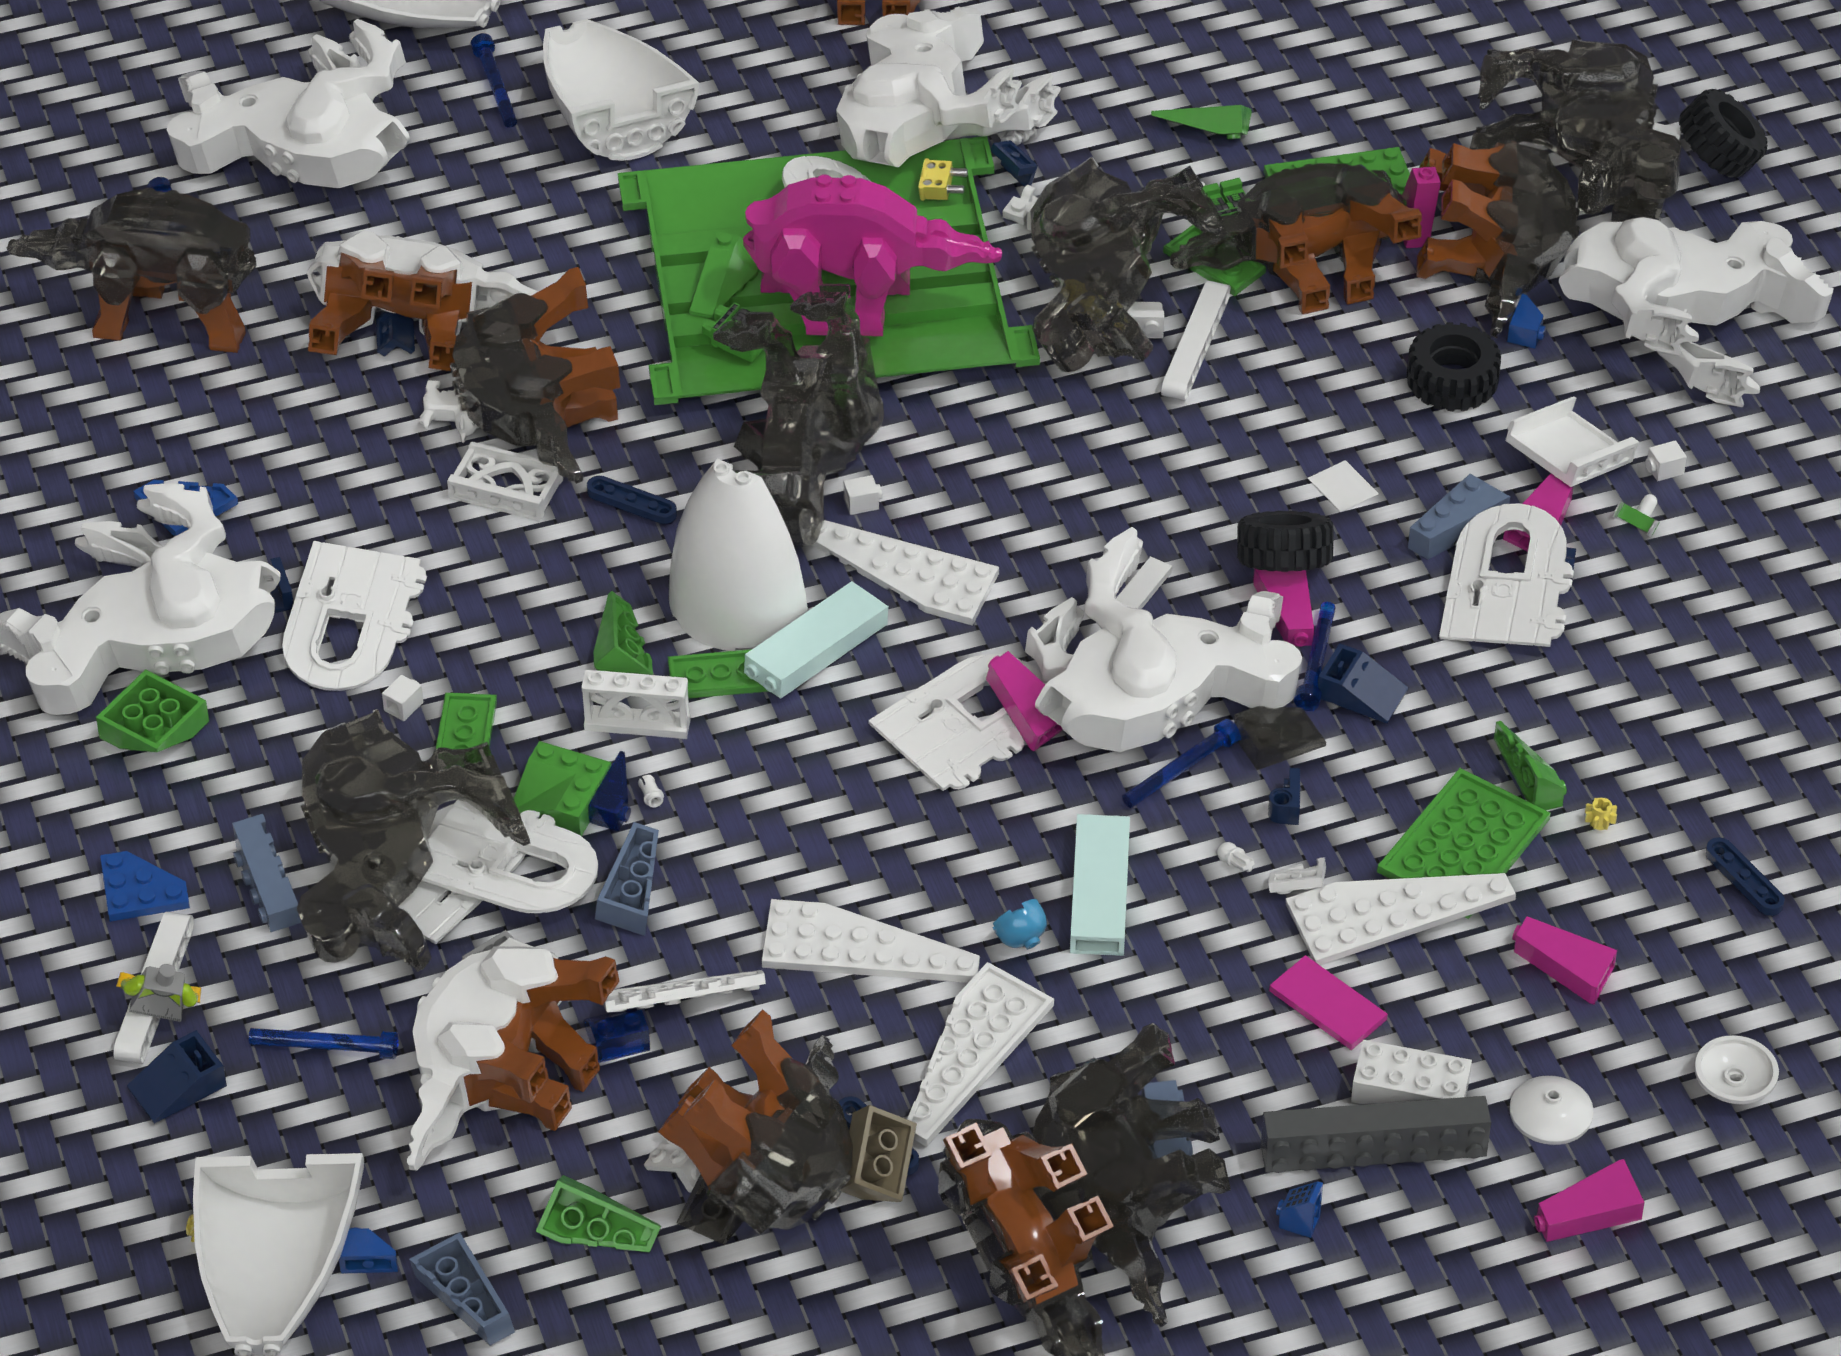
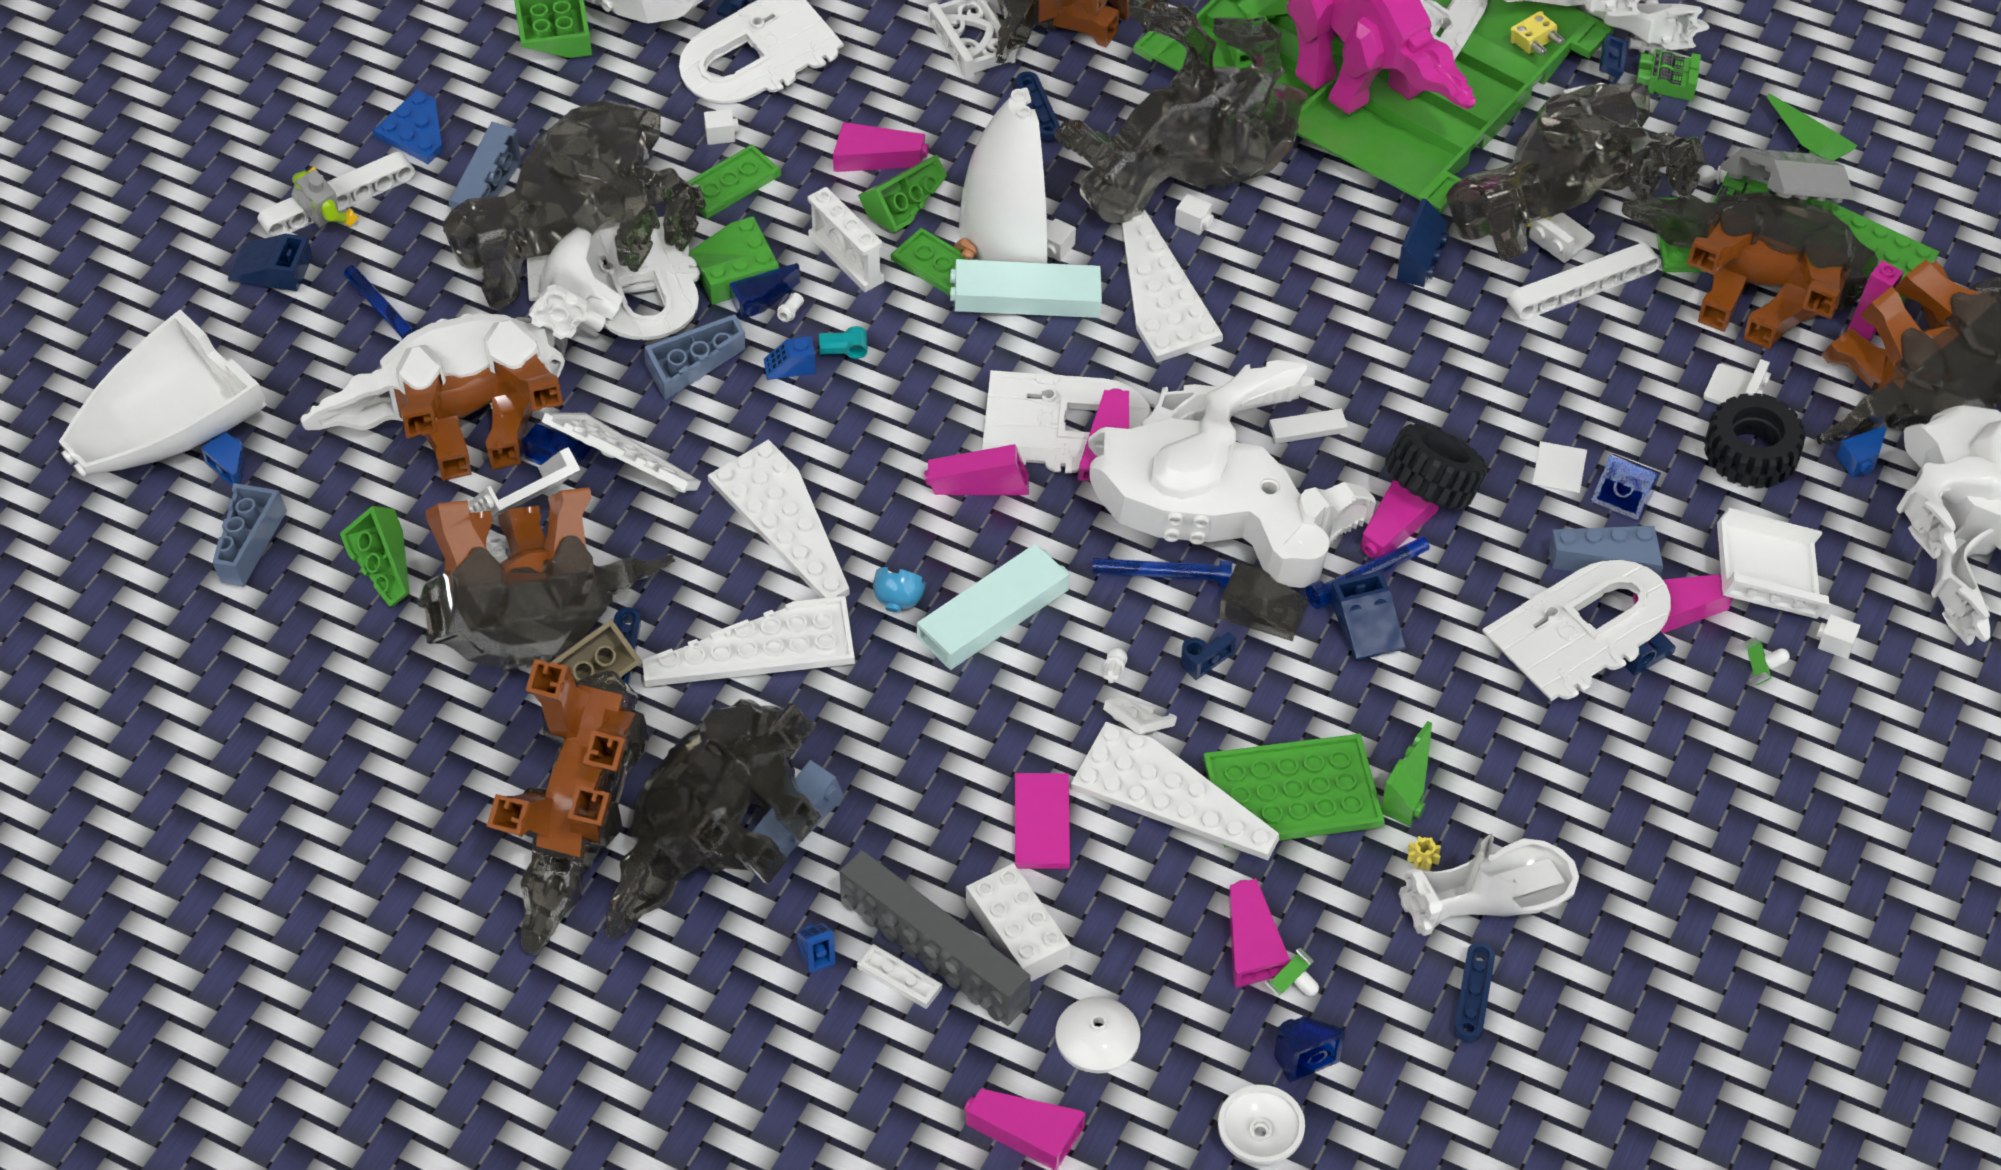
camera: 45 degrees right, 5 degrees up
none -> white panel [468,447,580,519]
none -> white animal [529,227,623,339]
none -> blue slope [764,336,816,380]
none -> teal piece [819,326,868,359]
none -> dark pink slope [833,122,929,172]
none -> white tile [857,944,942,1009]
none -> dark pink slope [924,444,1029,495]
none -> nougat arm [954,238,977,260]
none -> piece [1265,948,1319,997]
none -> clear blue slope [1274,1016,1345,1083]
none -> dark blue slope [1397,198,1449,288]
none -> white animal [1399,833,1579,936]
none -> clear blue slope [1591,454,1661,520]
none -> bright green hips [1636,48,1701,101]
none -> white bracket [1703,359,1771,405]
none -> light grey slope [1720,147,1854,203]

